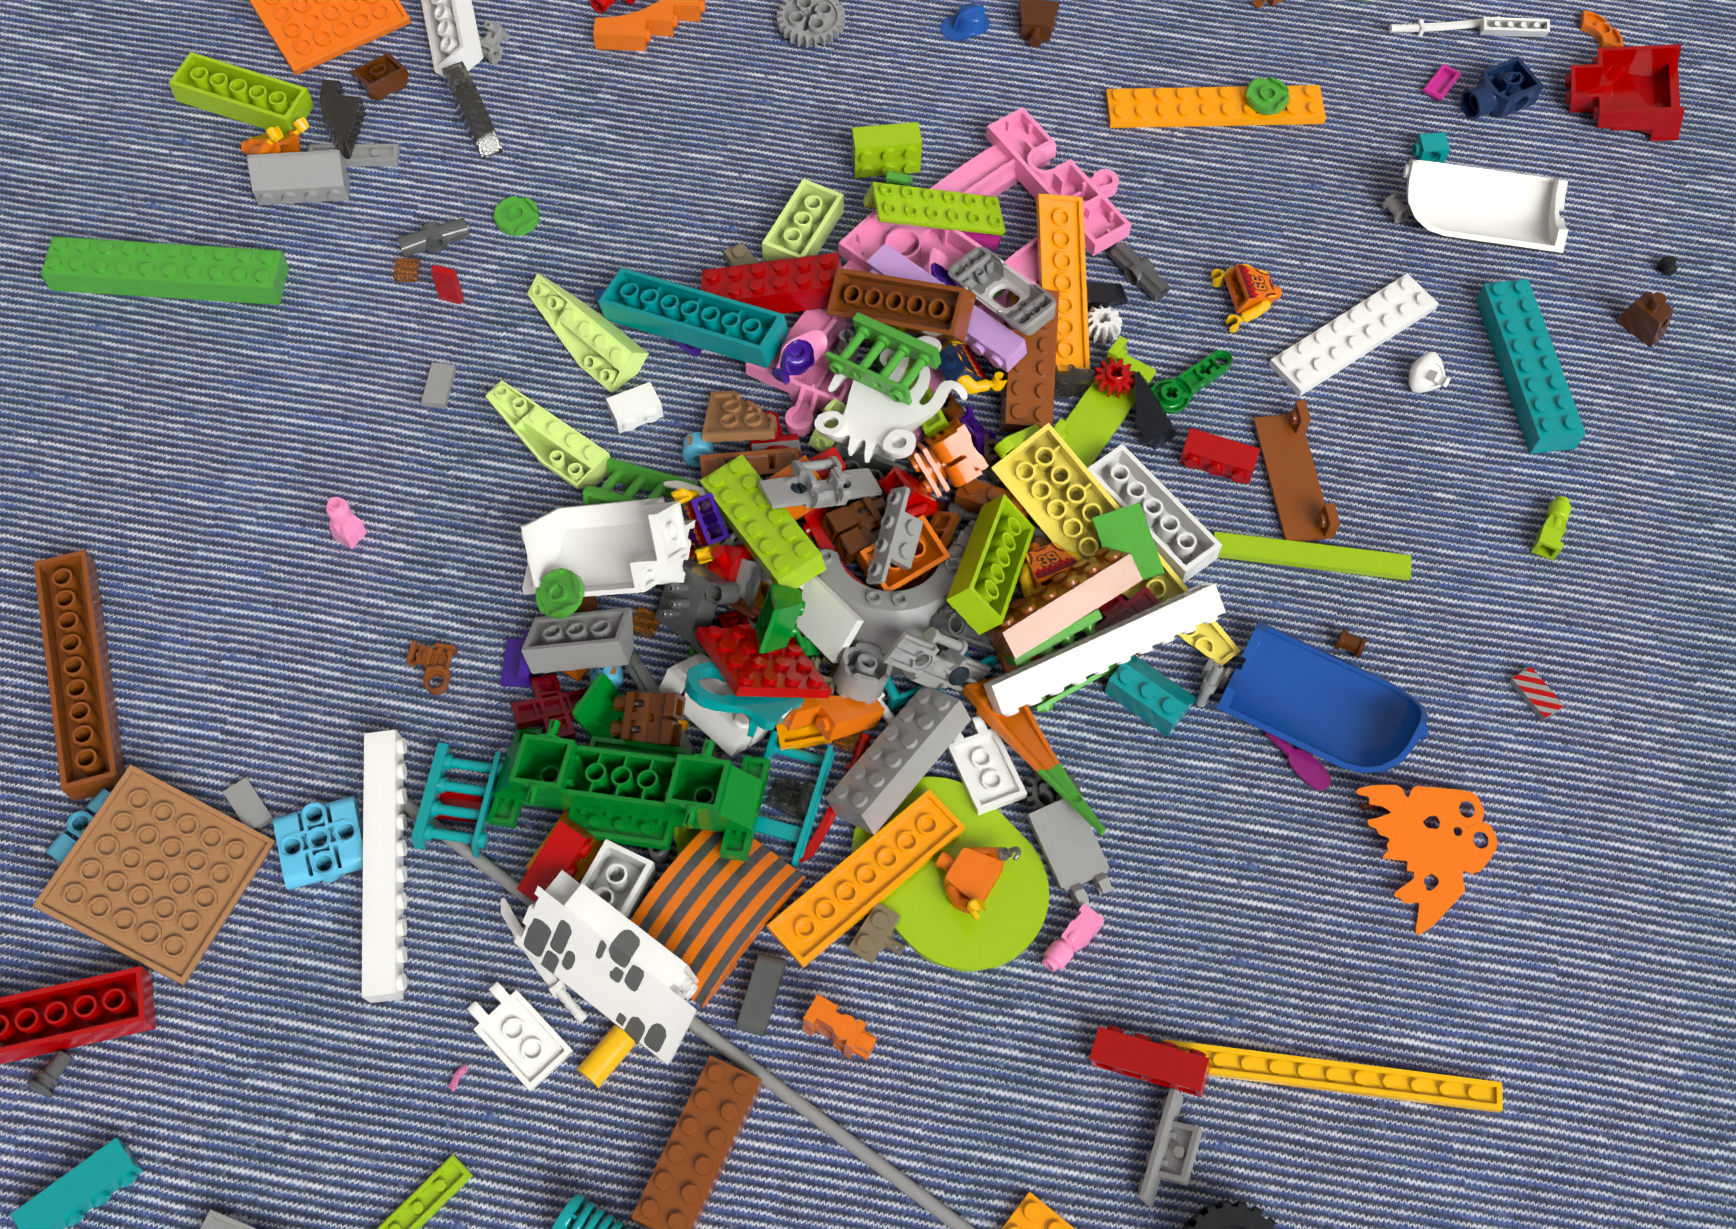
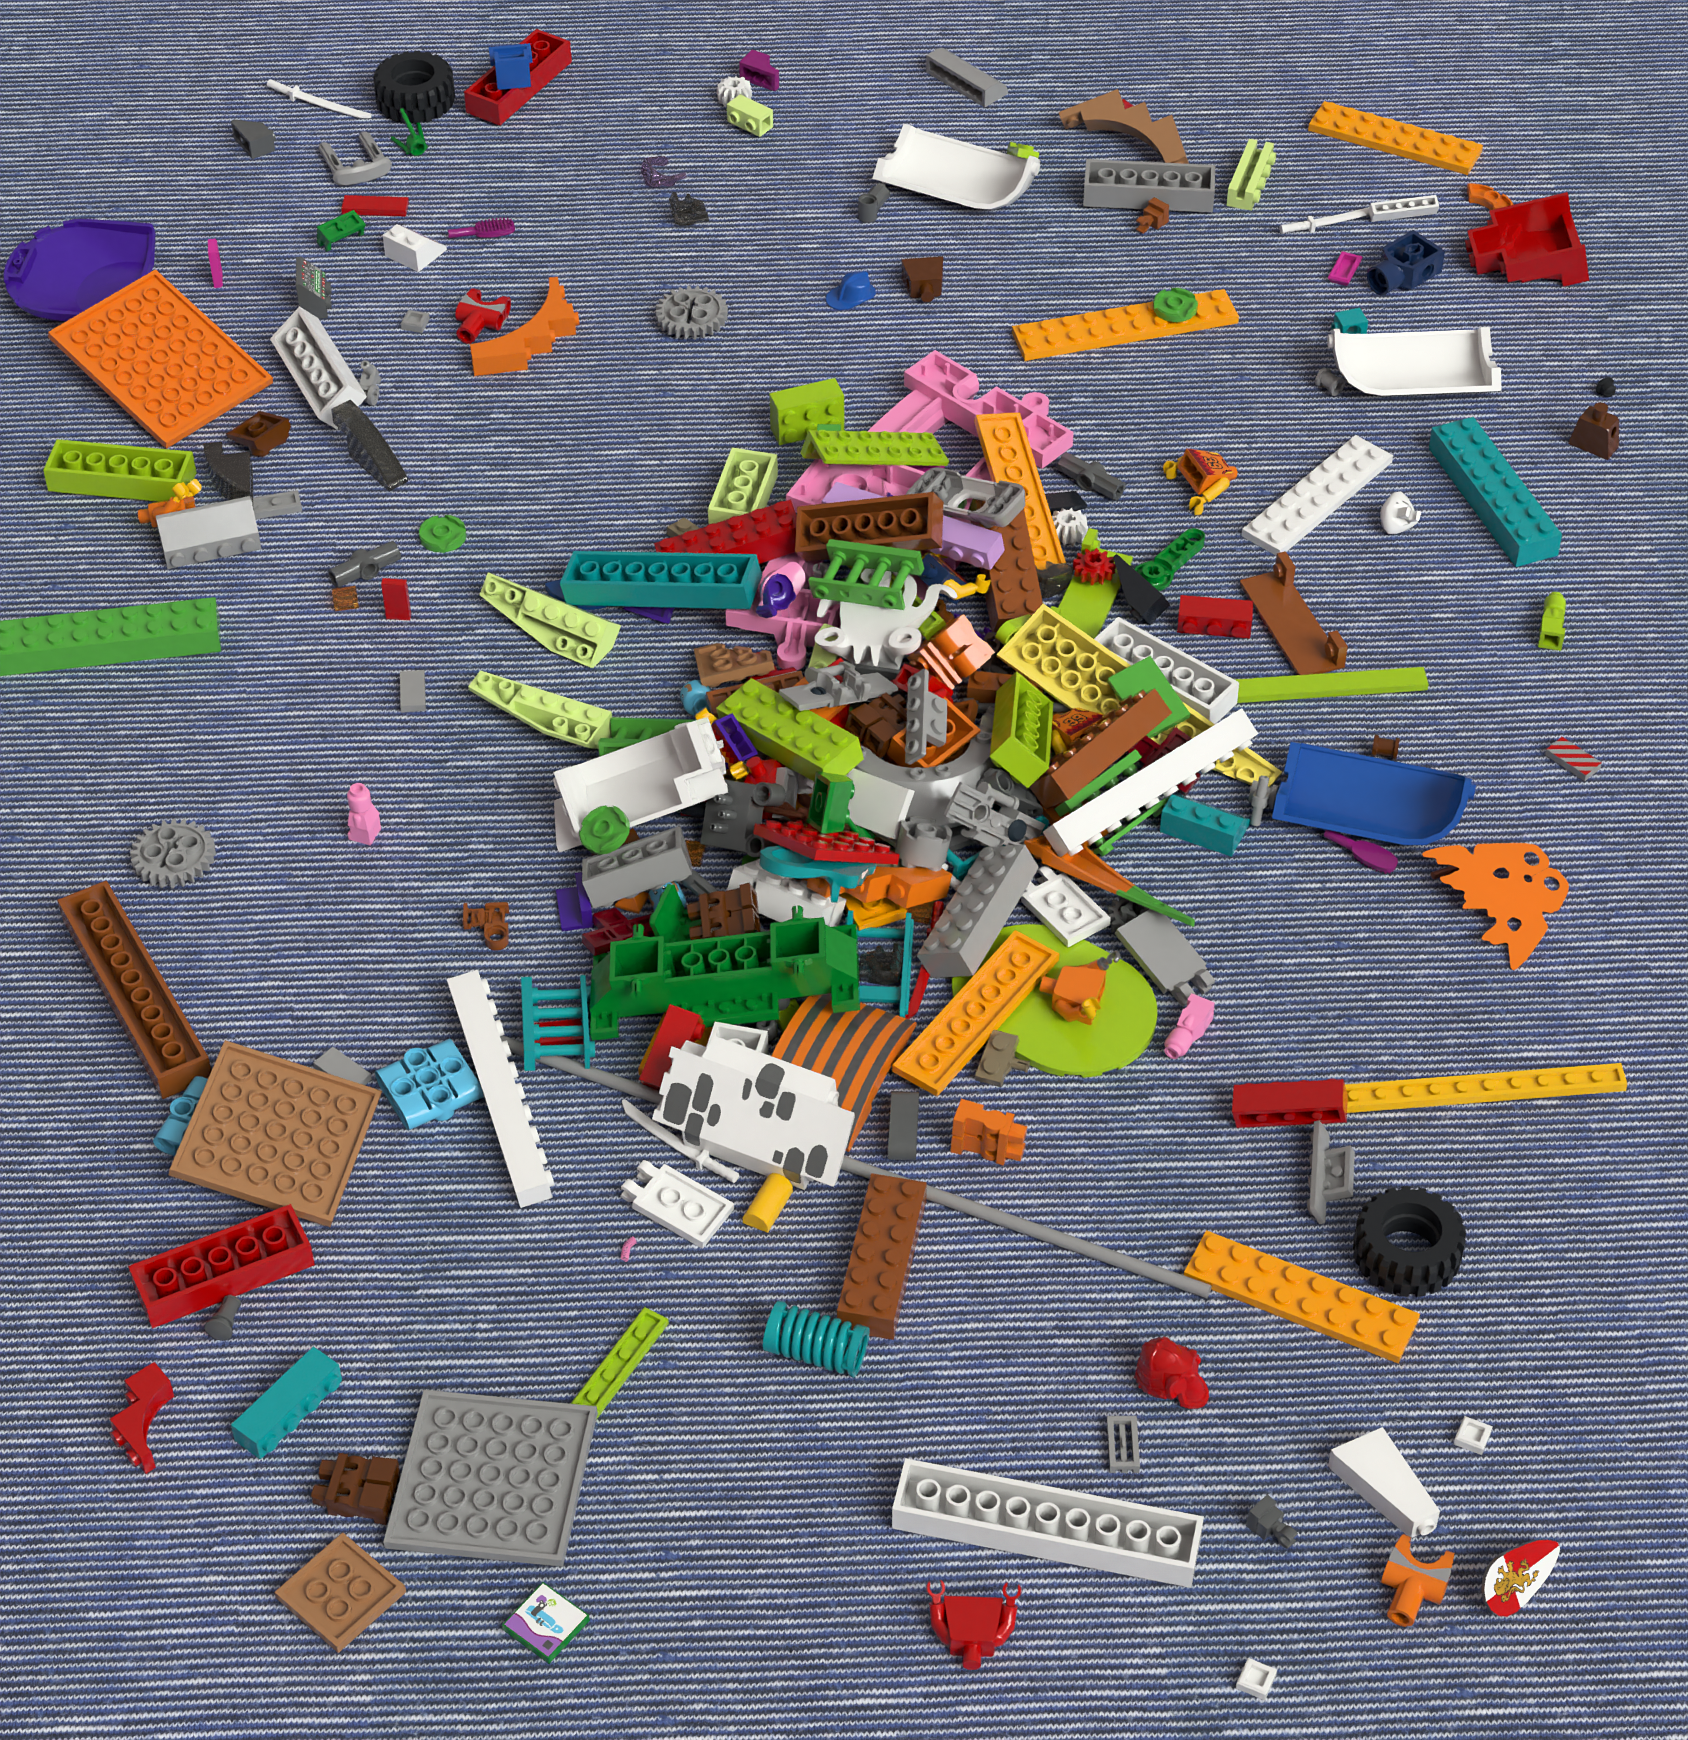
camera: 10 degrees left, 15 degrees down
white brick [606,382,663,434] -> none
none -> light grey gear [130,818,216,889]

